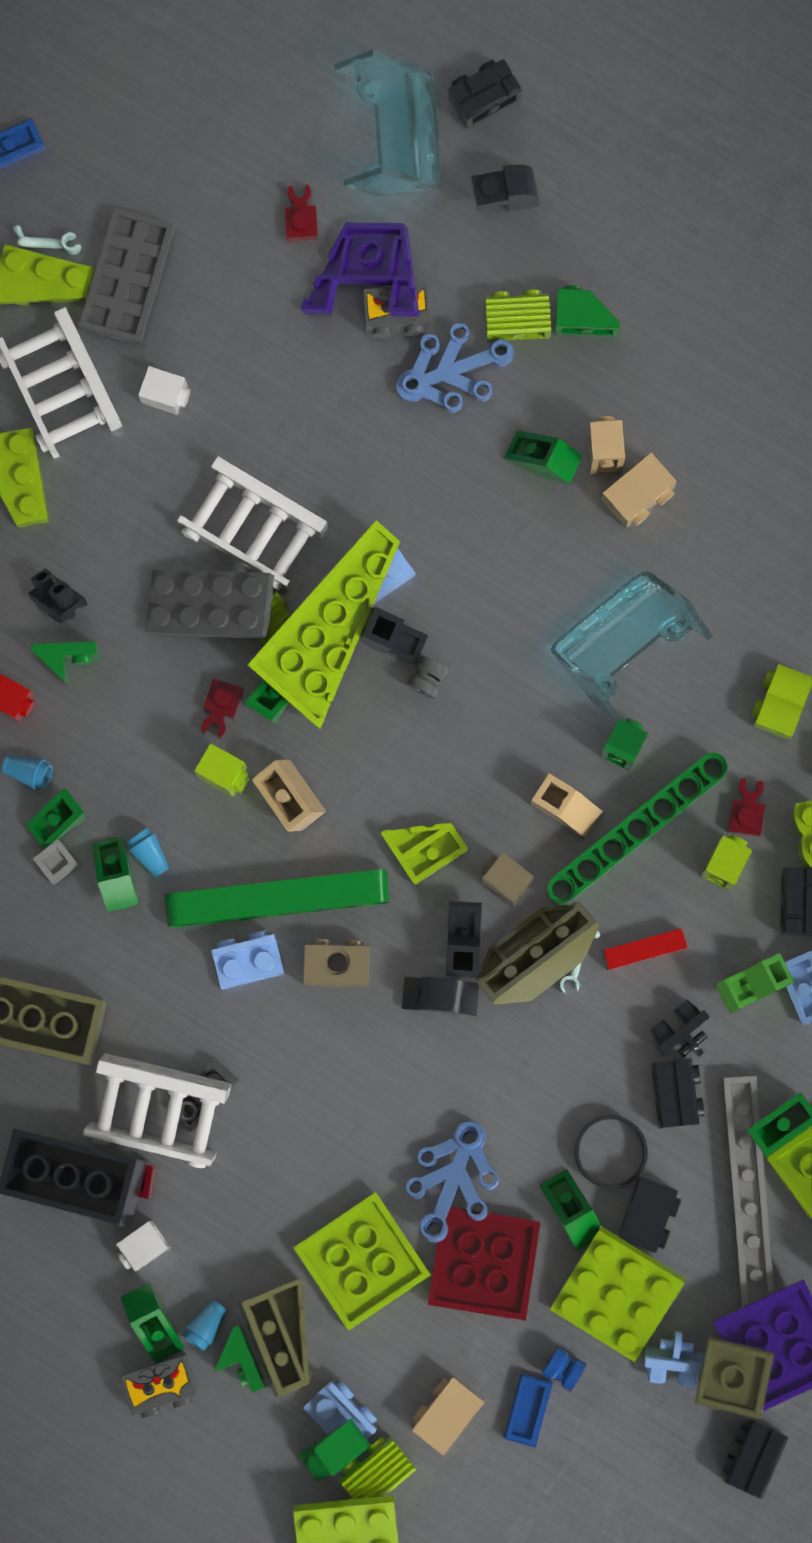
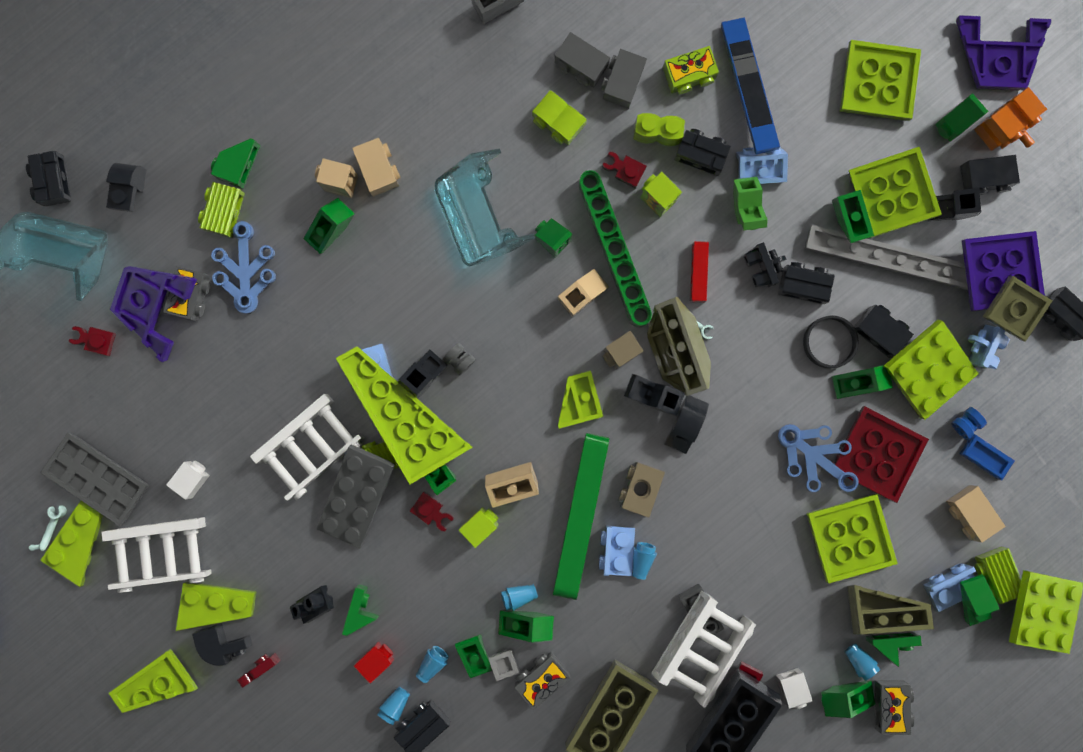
camera: 80 degrees left, 5 degrees up
none -> brick [514,652,570,710]
none -> dark azure cone [632,542,657,580]

